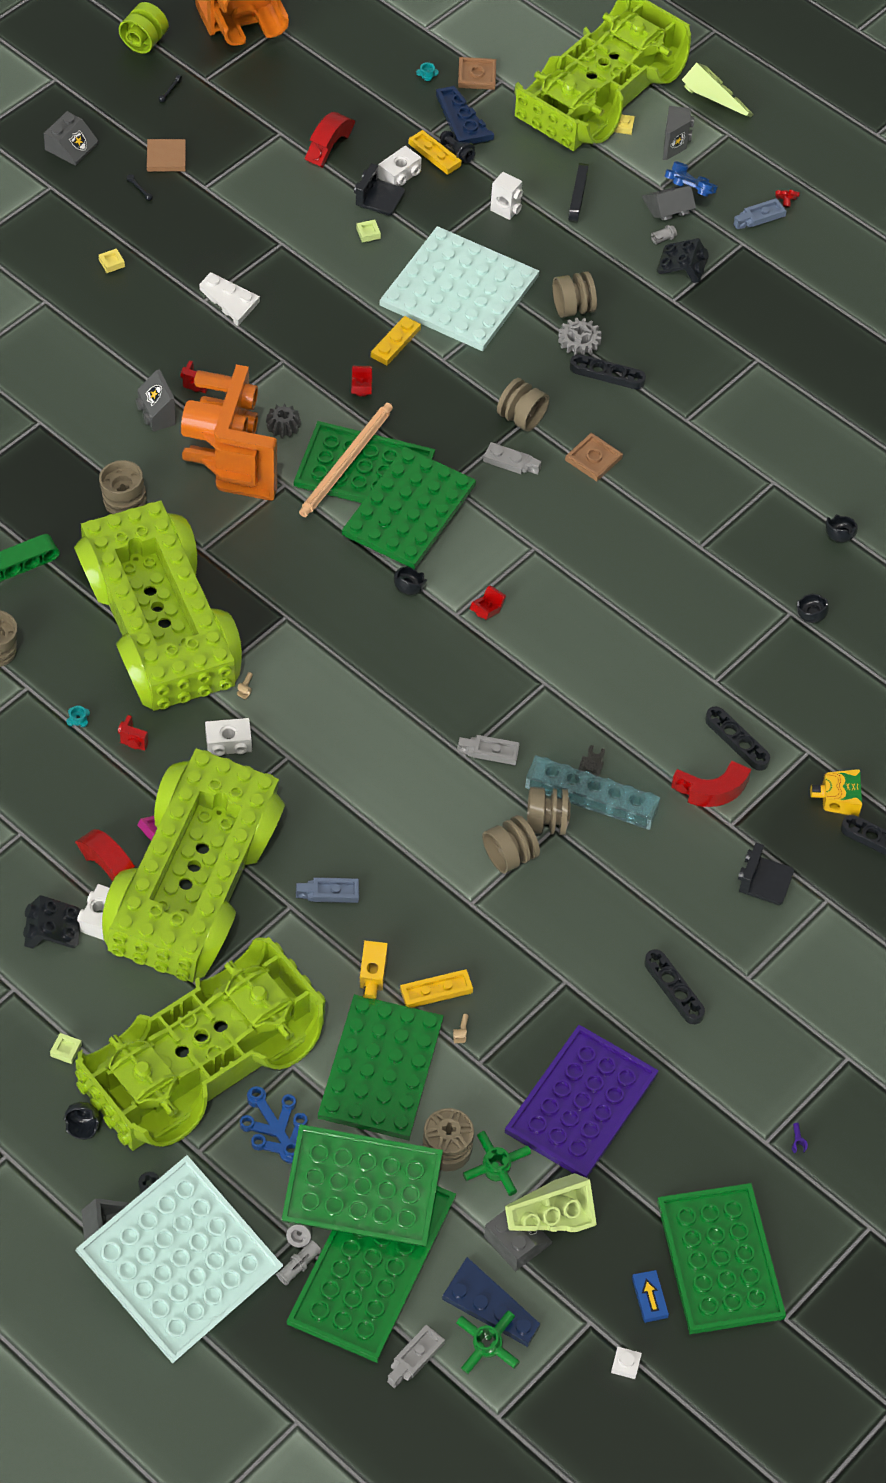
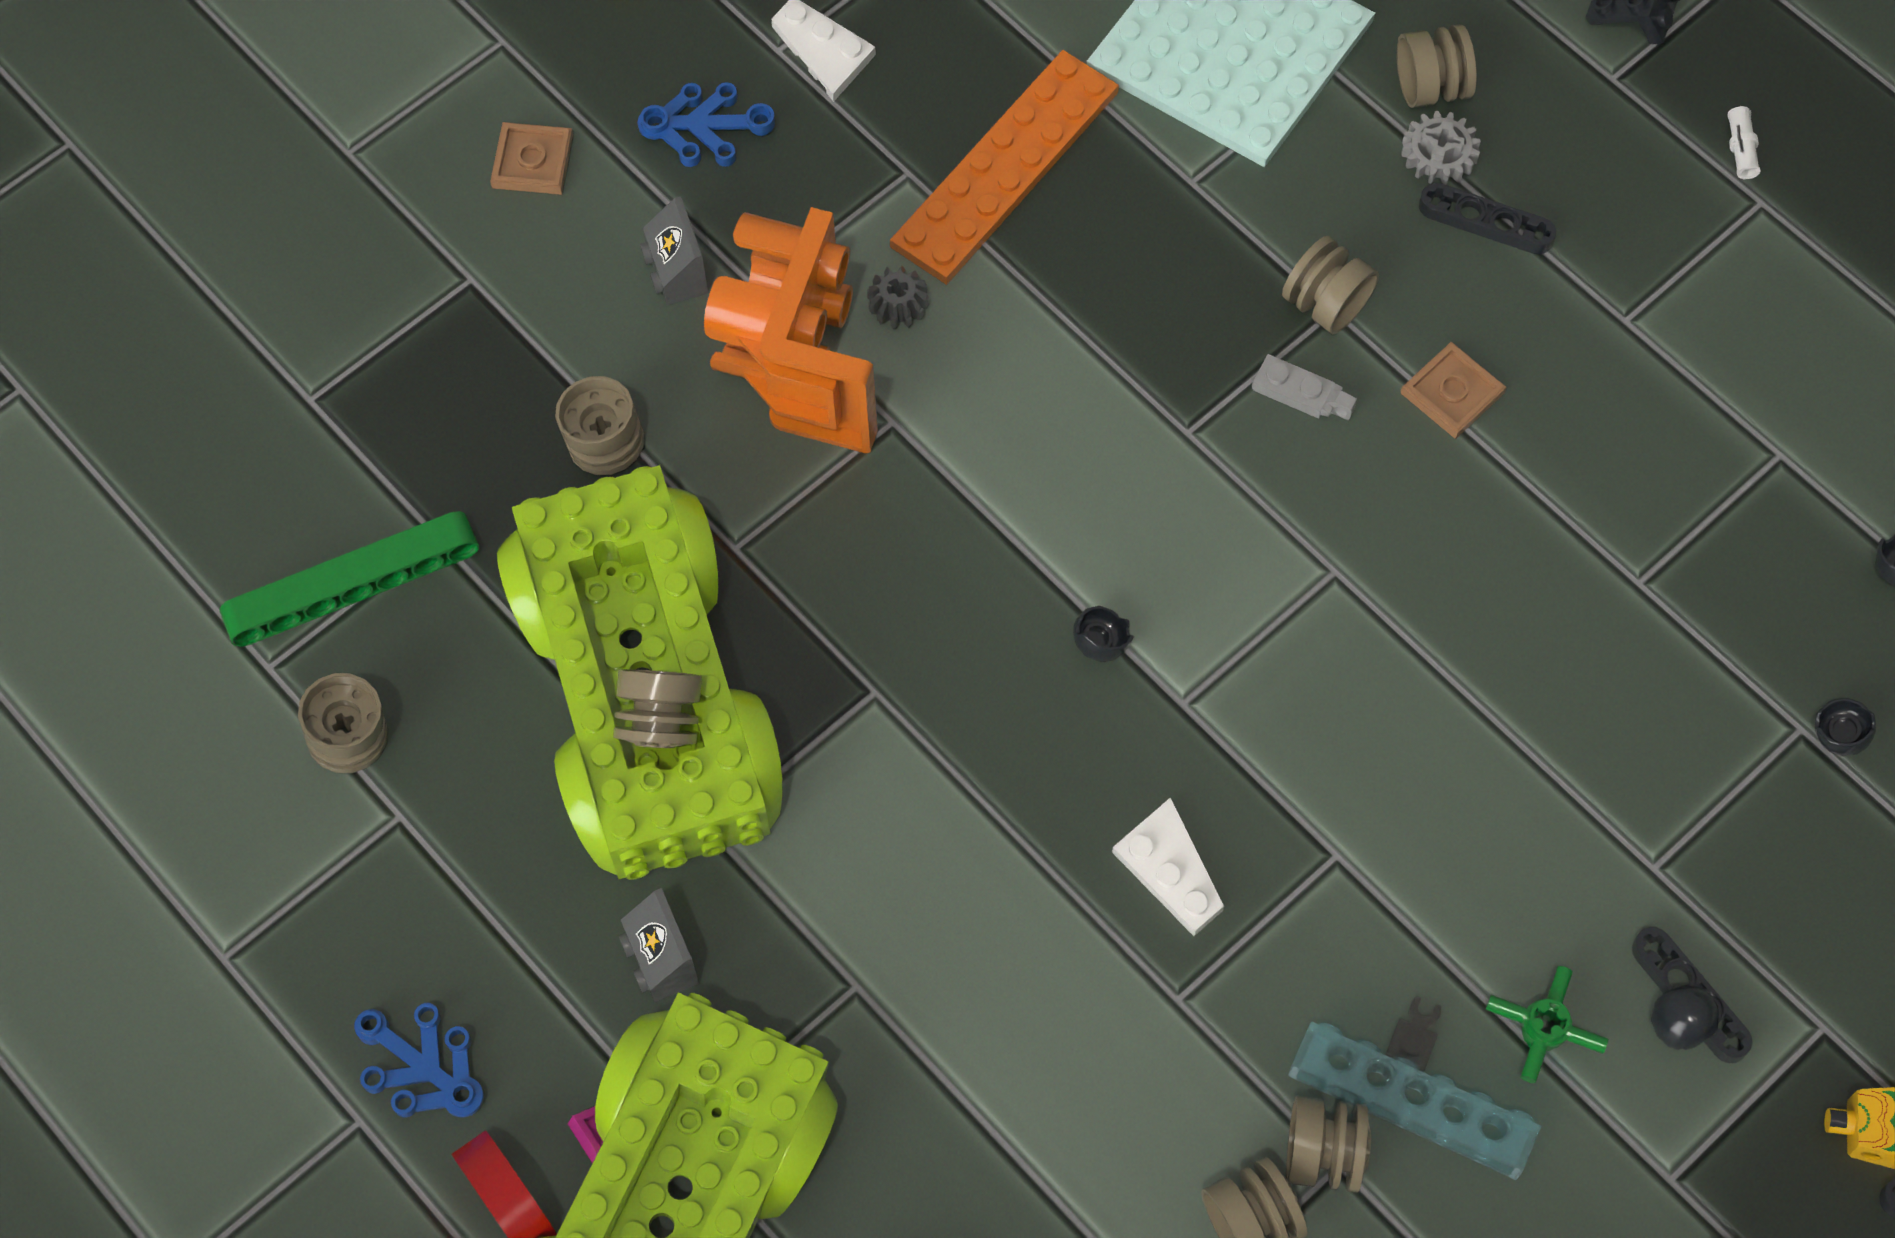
camera: 10 degrees right, 10 degrees up
teal plate [66,706,90,727] -> none
red bracket [118,715,148,751] -> none
red bracket [180,360,208,393] -> none
white brick [205,718,252,756] -> none
tan hand [237,672,253,700] -> none
green plate [294,421,435,503] -> none
light nougat piece [299,403,393,517] -> none
green plate [342,447,476,569] -> none
red bracket [351,366,372,396] -> none
yellow plate [371,316,421,366] -> none
light grey hinge [457,735,520,765] -> none
red bracket [469,585,506,620] -> none
red arch [671,760,751,807] -> none
none -> blue plant [354,1003,484,1118]
none -> medium nougat tile [490,122,574,195]
none -> dark tan wheel [613,669,702,748]
none -> dark grey slope [618,888,699,1003]
none -> blue plant [637,82,775,167]
none -> orange plate [890,50,1119,285]
none -> white wing [1112,798,1224,936]
none -> green bar [1485,966,1609,1083]
none -> black hair [1651,985,1719,1050]
none -> white pin [1727,106,1761,179]

